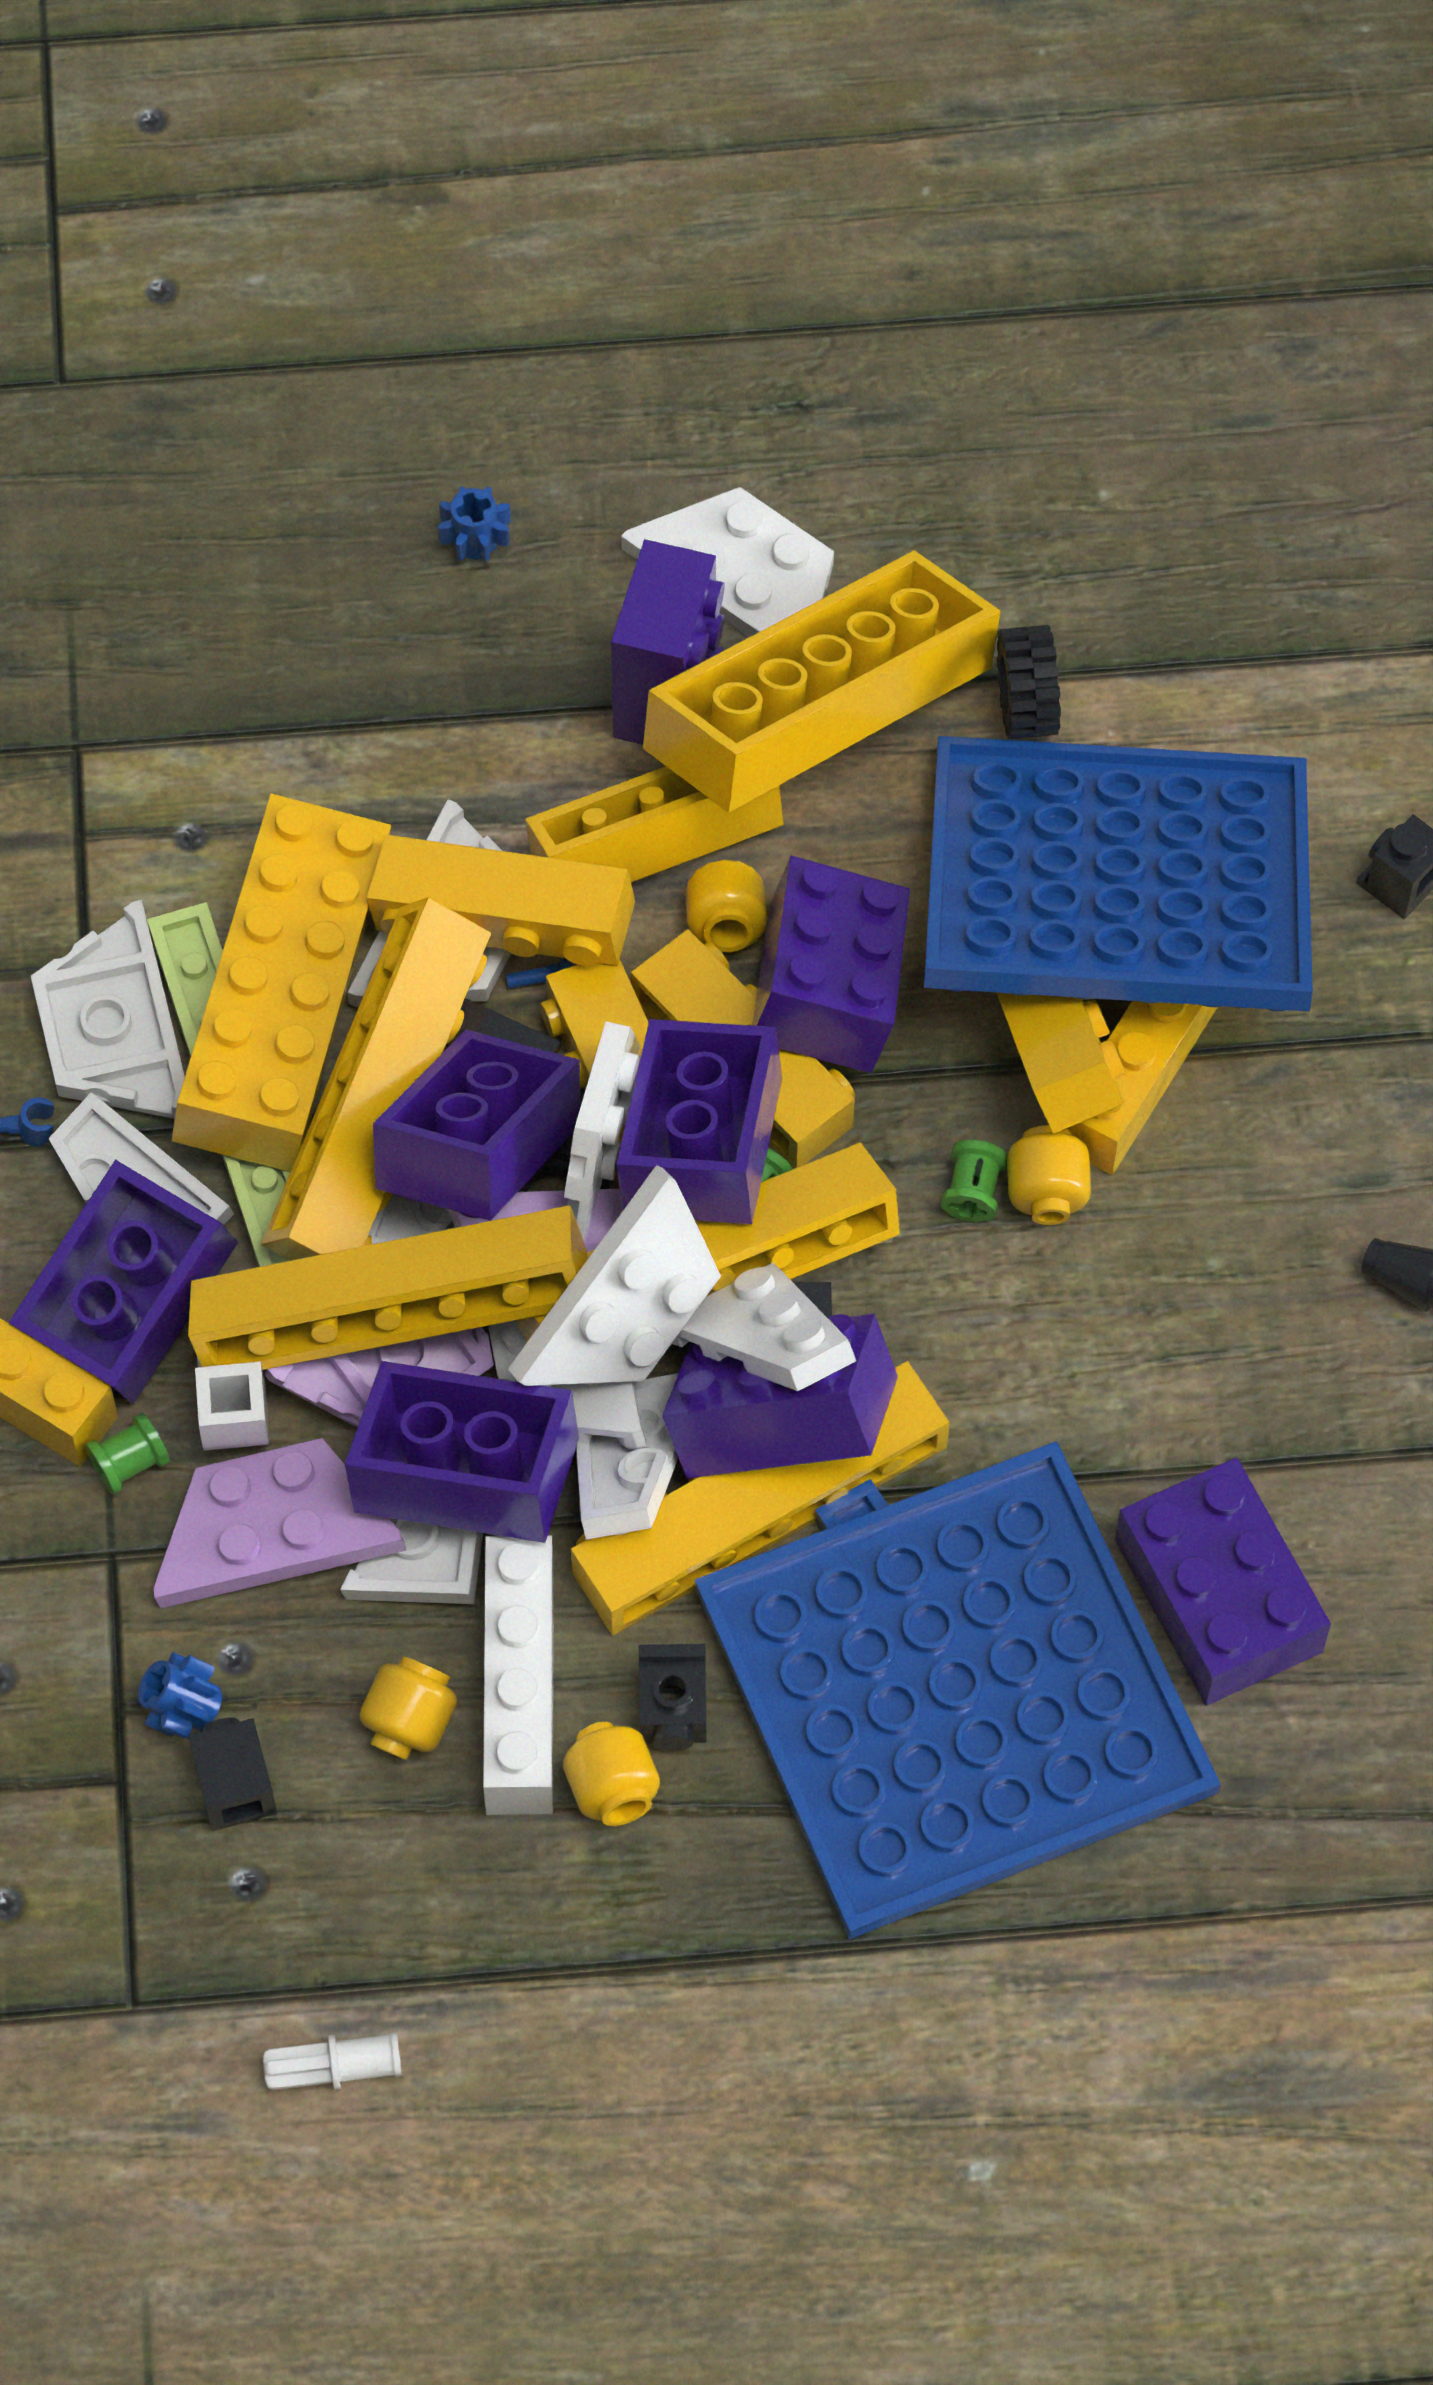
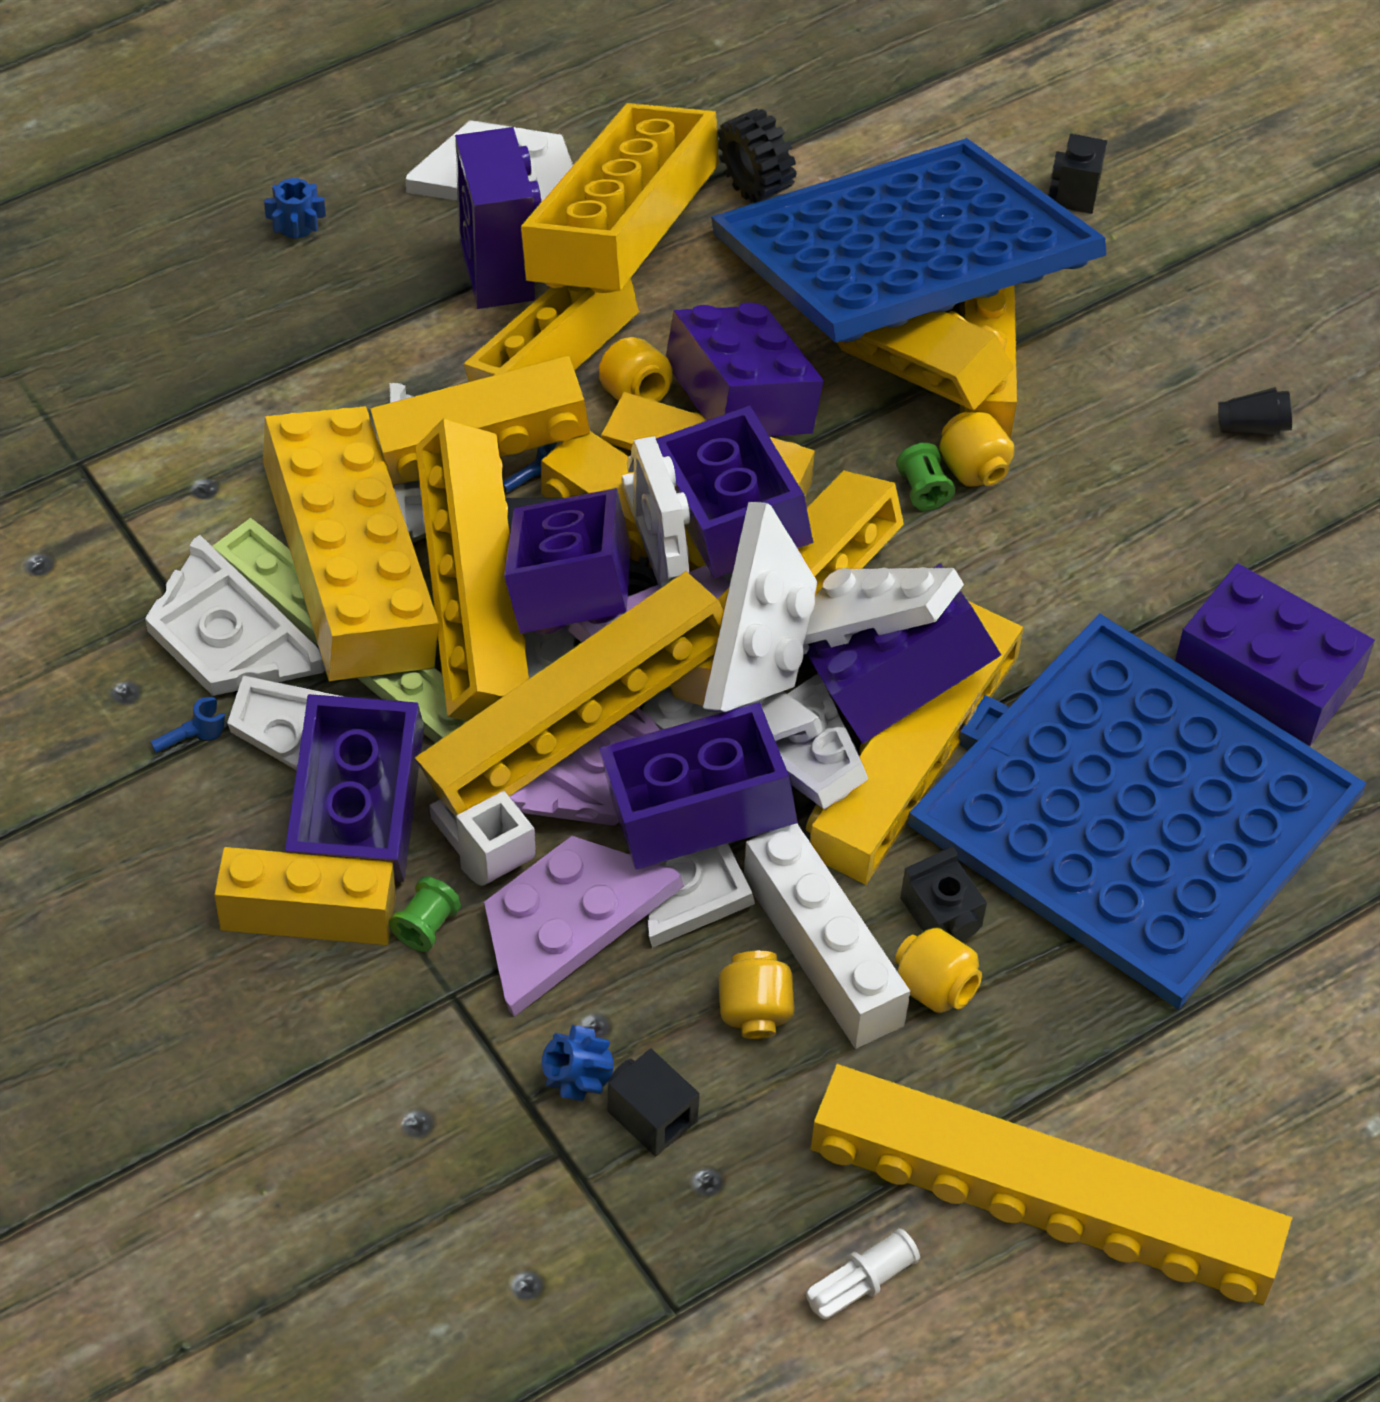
camera: 30 degrees left, 10 degrees down
none -> yellow brick [810,1064,1292,1305]

